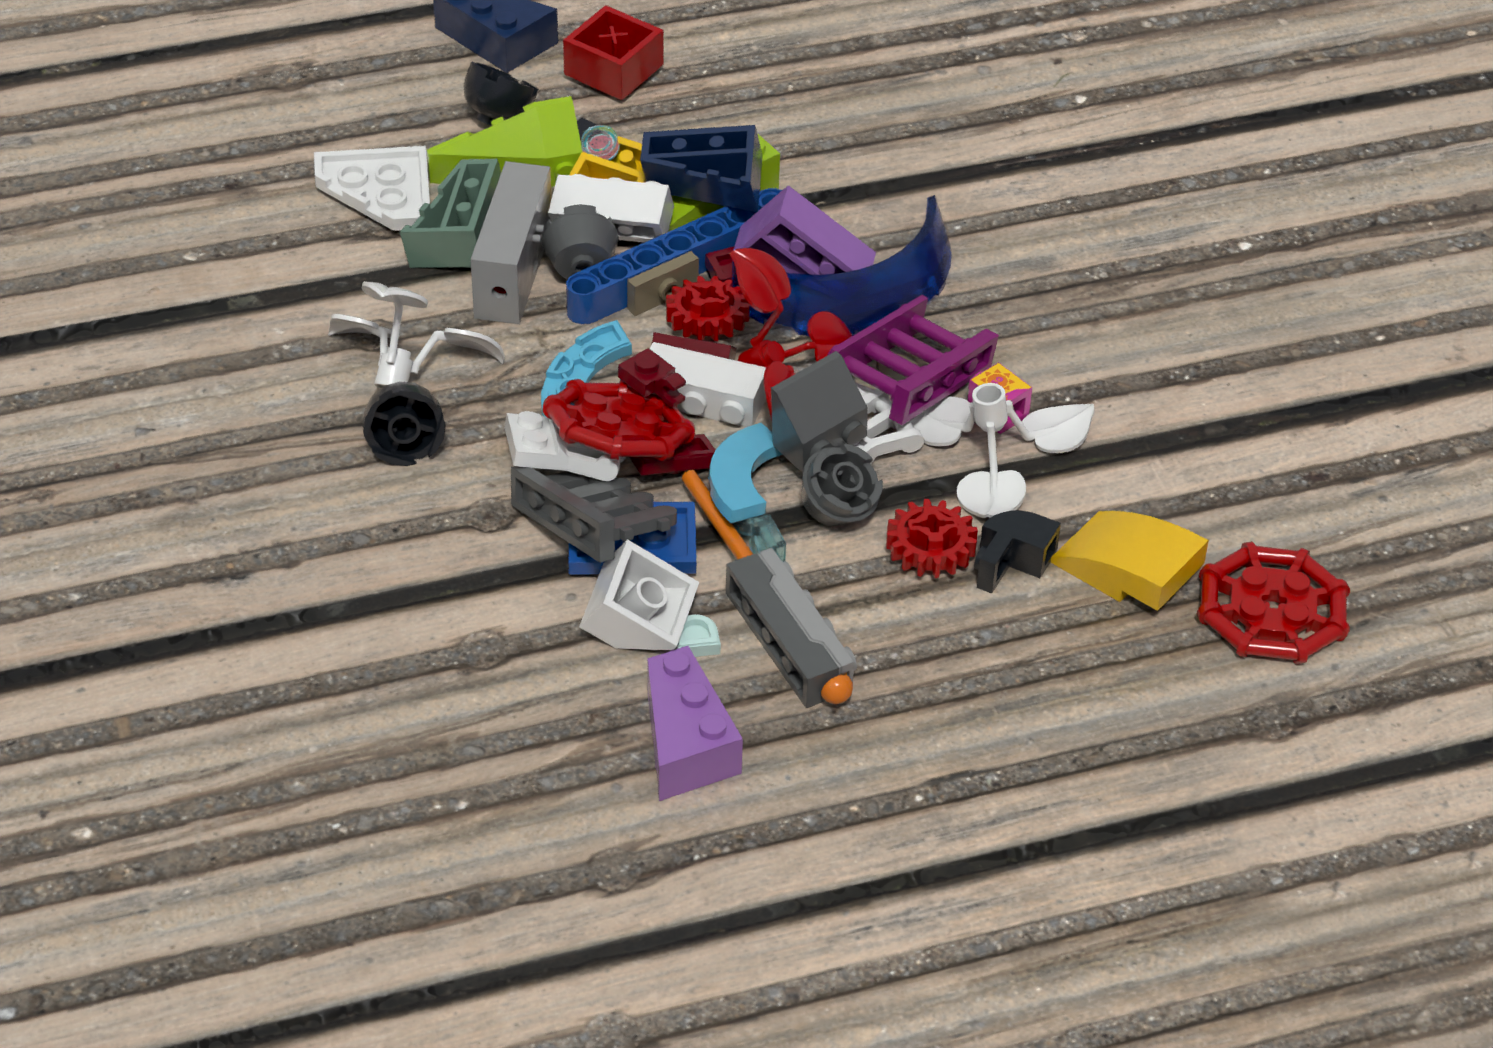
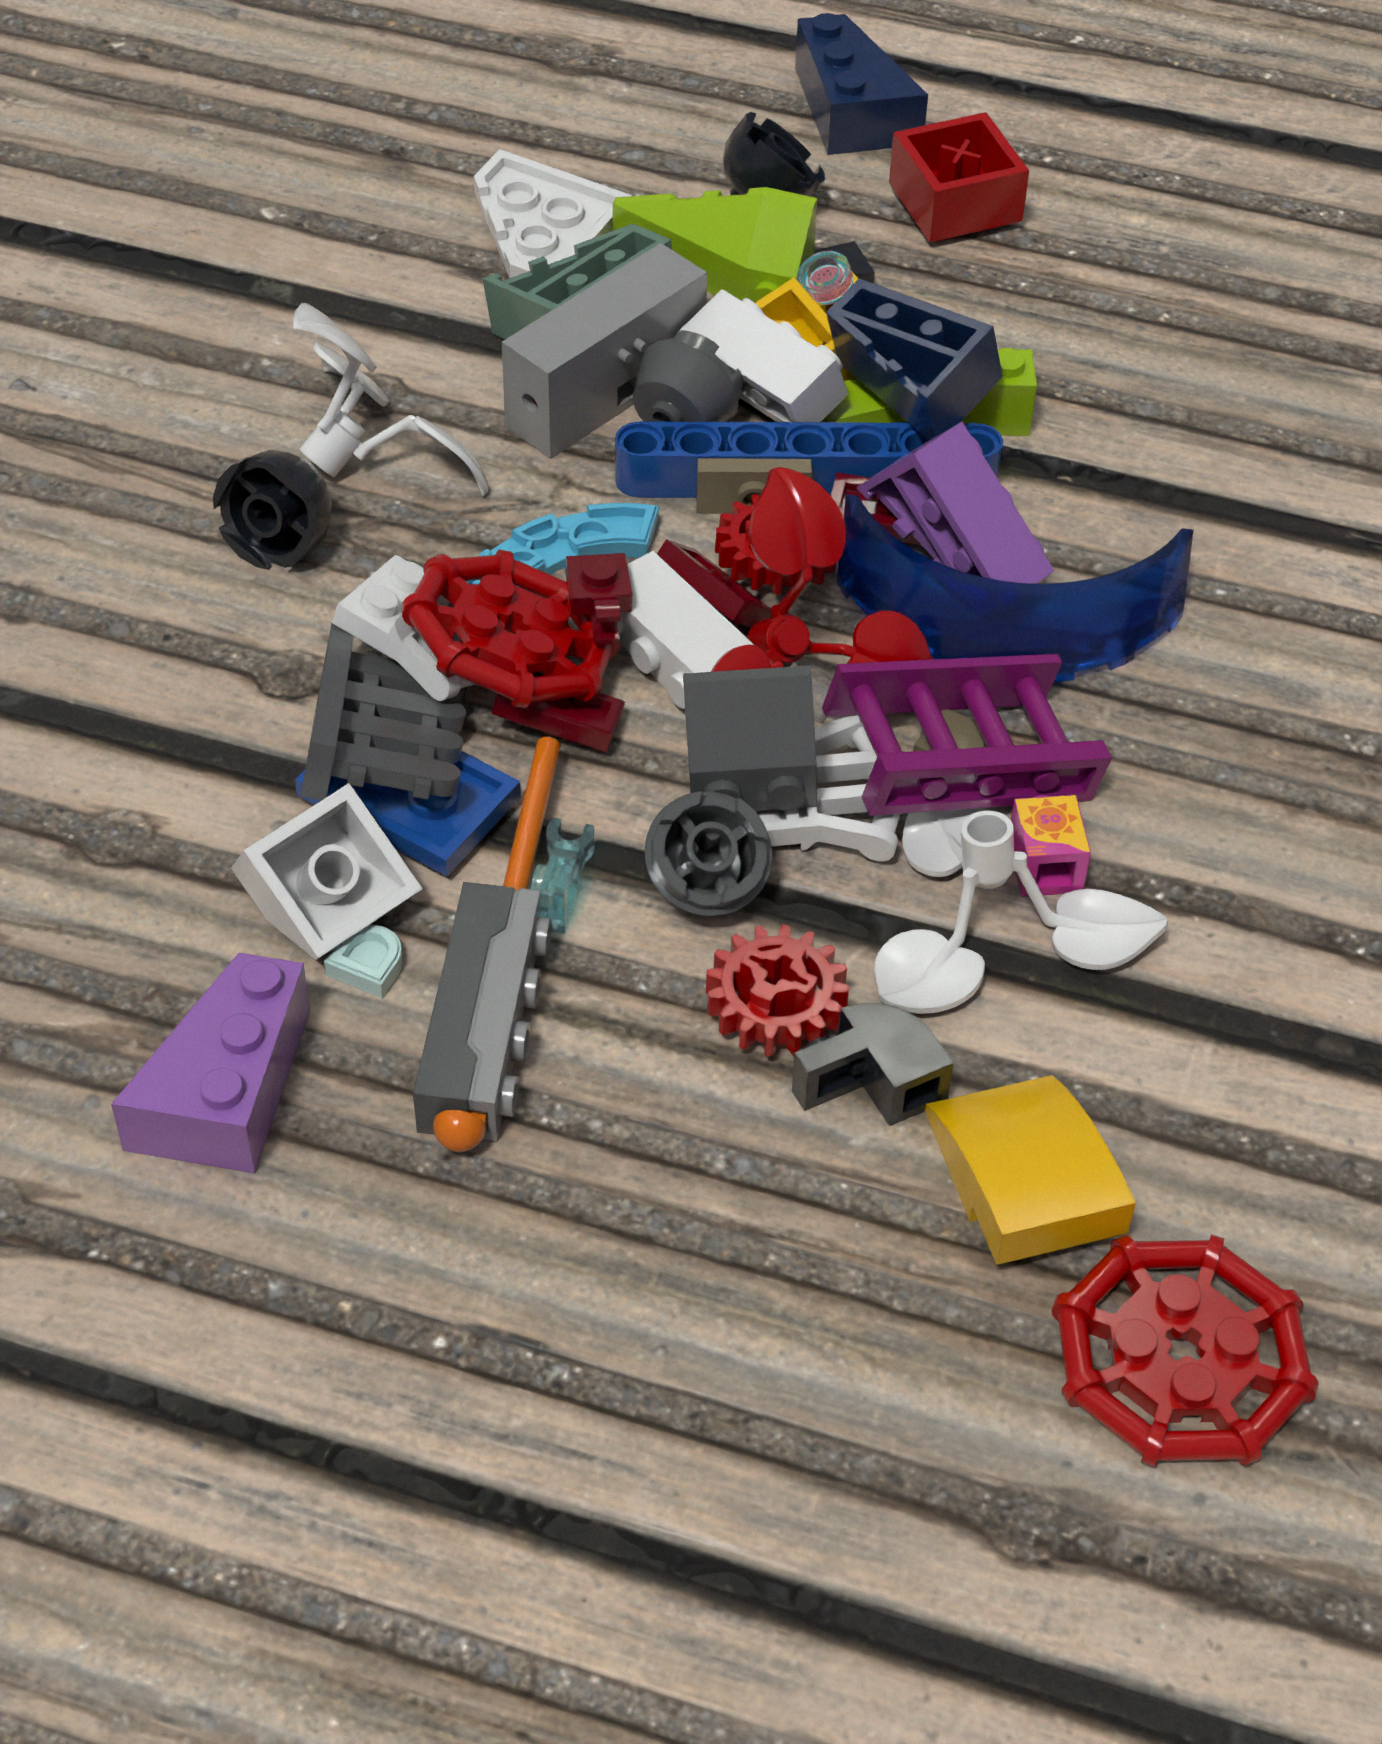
camera: 35 degrees right, 5 degrees up
medium azure tile [708,423,783,523] -> none

